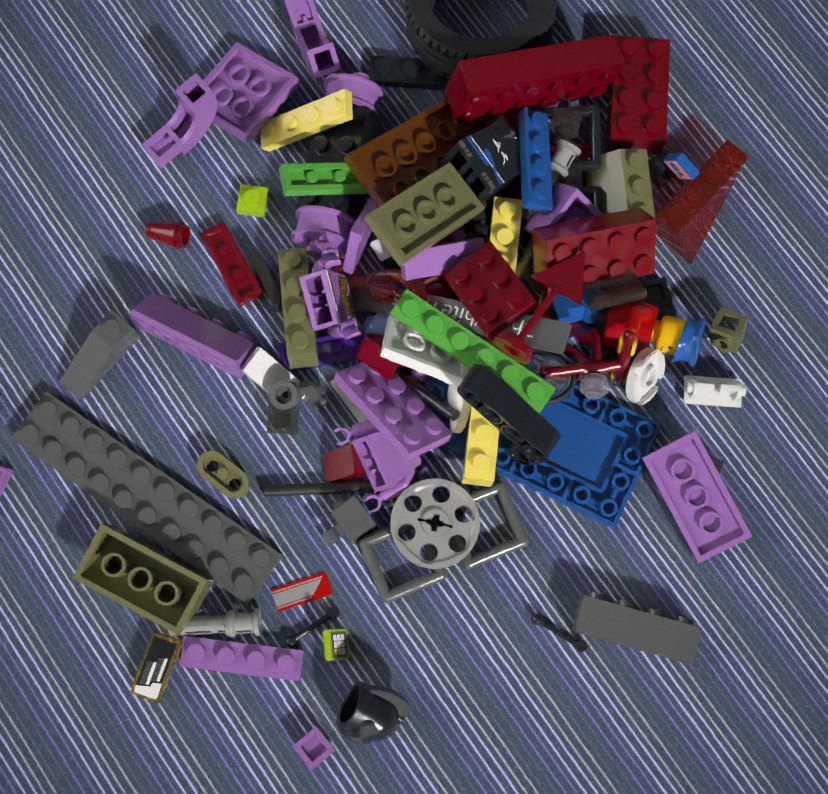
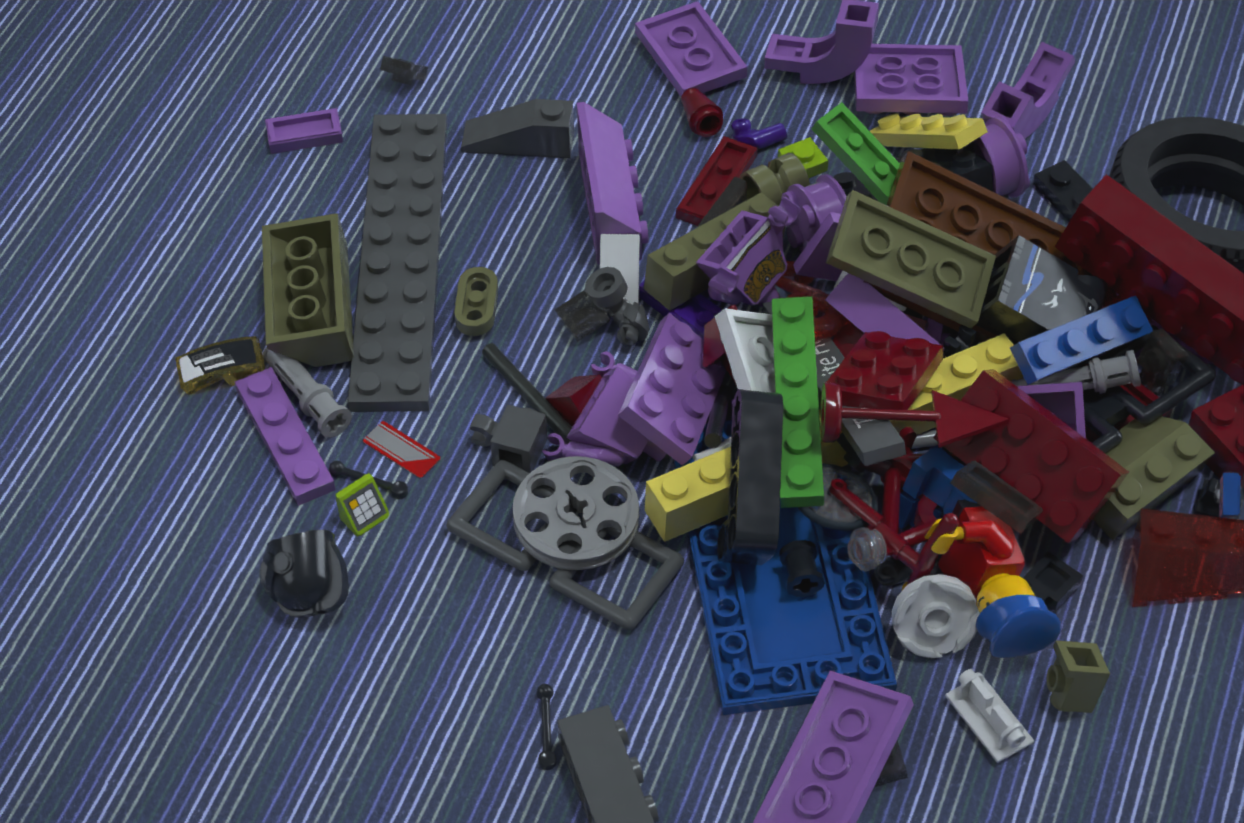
camera: 60 degrees right, 25 degrees down
medium lavender plate [292,726,336,771] -> none
none -> medium lavender plate [635,1,747,96]
none -> dark purple arm [731,118,787,149]
none -> olive wheel [740,153,810,206]
none -> black bush [779,540,825,597]

